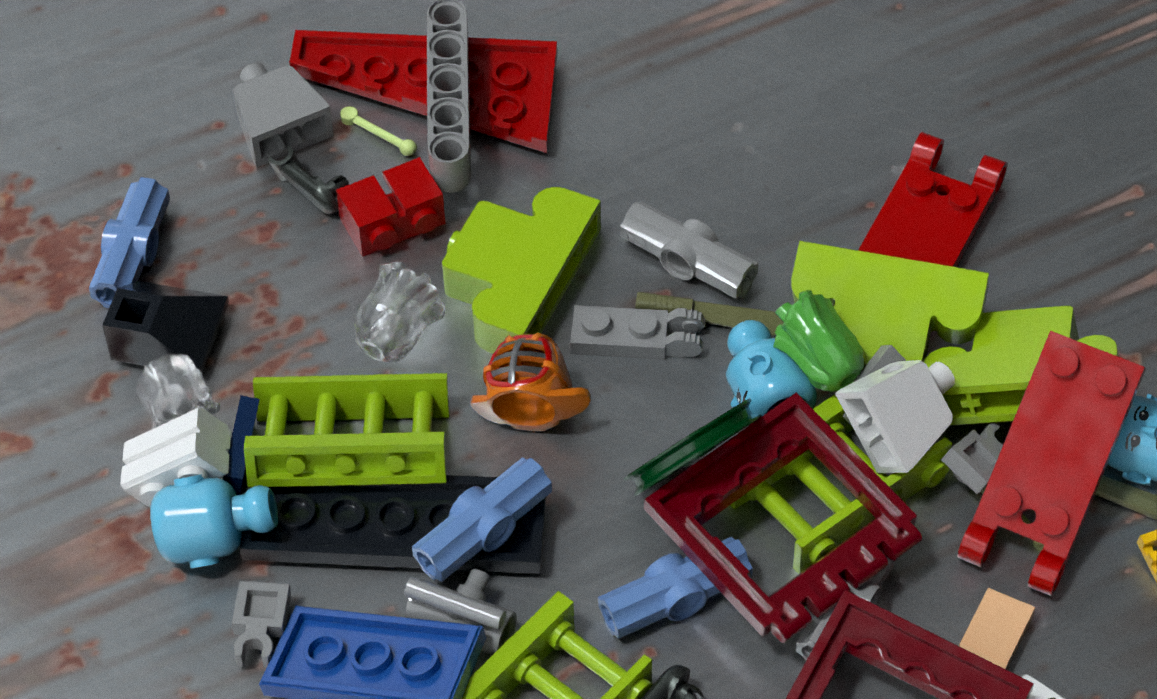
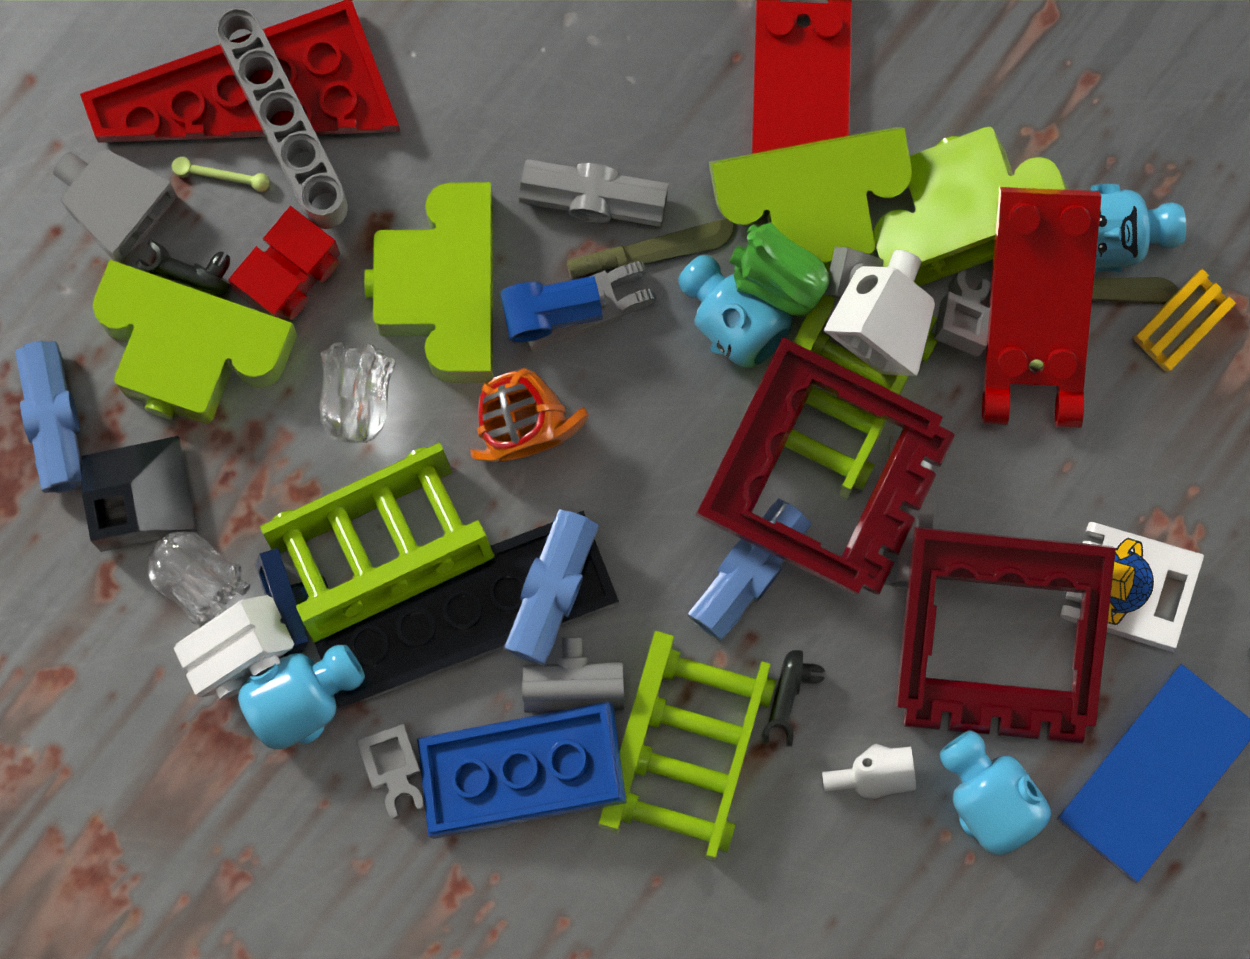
camera: 25 degrees left, 25 degrees up
dark green wedge [624,398,762,497] -> none
light nougat tile [959,588,1035,670] -> none
none -> lime brick [93,260,297,424]
none -> blue piece [500,276,603,343]

